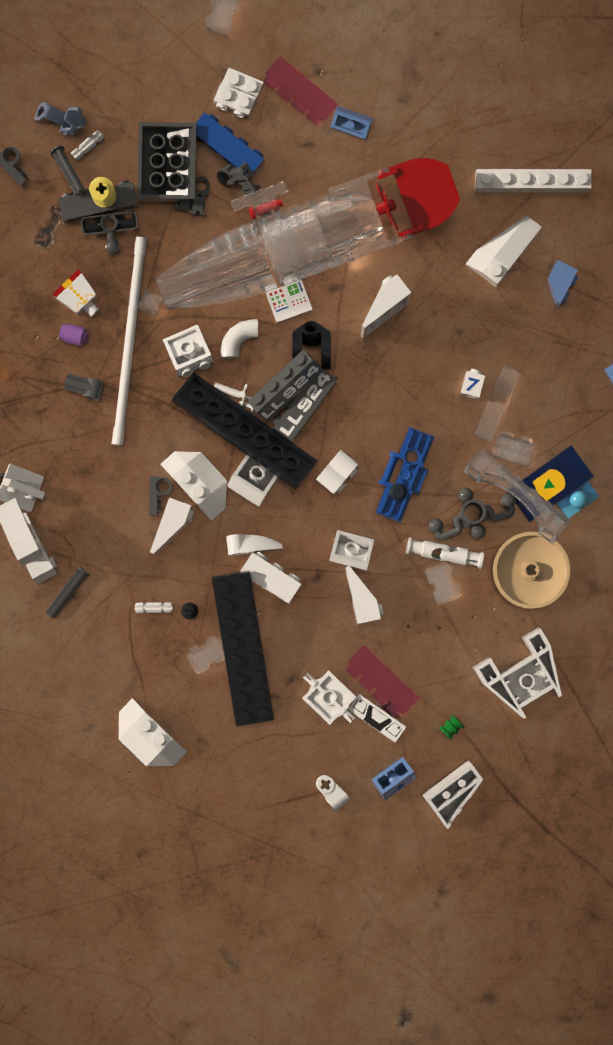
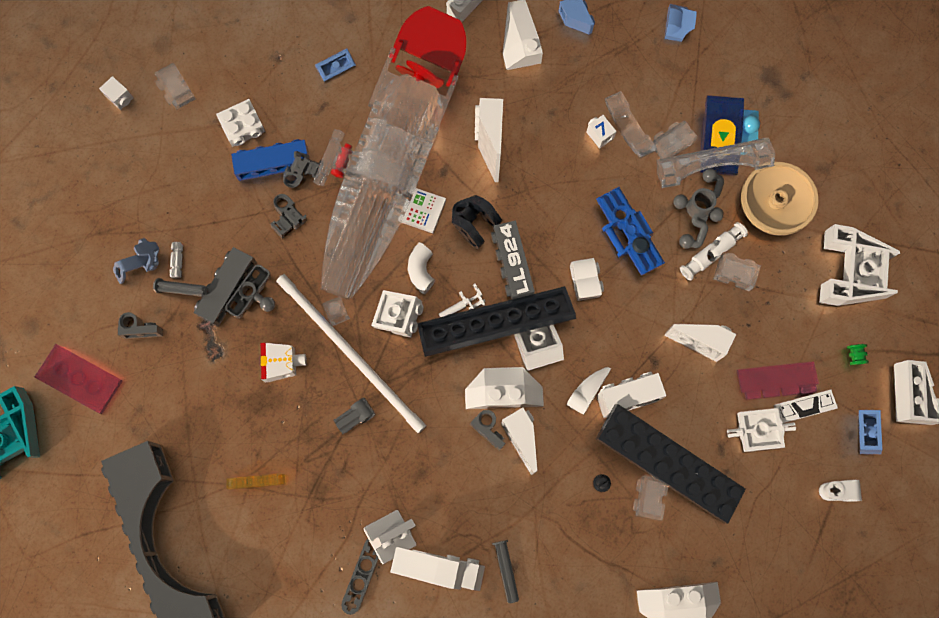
camera: 50 degrees left, 10 degrees down
medium lavender brick [59,323,89,346] -> none
light yellow piece [89,177,116,208] -> none
white axle [135,602,173,613] -> none
dark grey slope [137,122,196,203] -> none
dark grey brick [248,349,324,422] -> none
clear pink windscreen [264,56,338,124] -> none
white plate [329,530,374,571] -> none

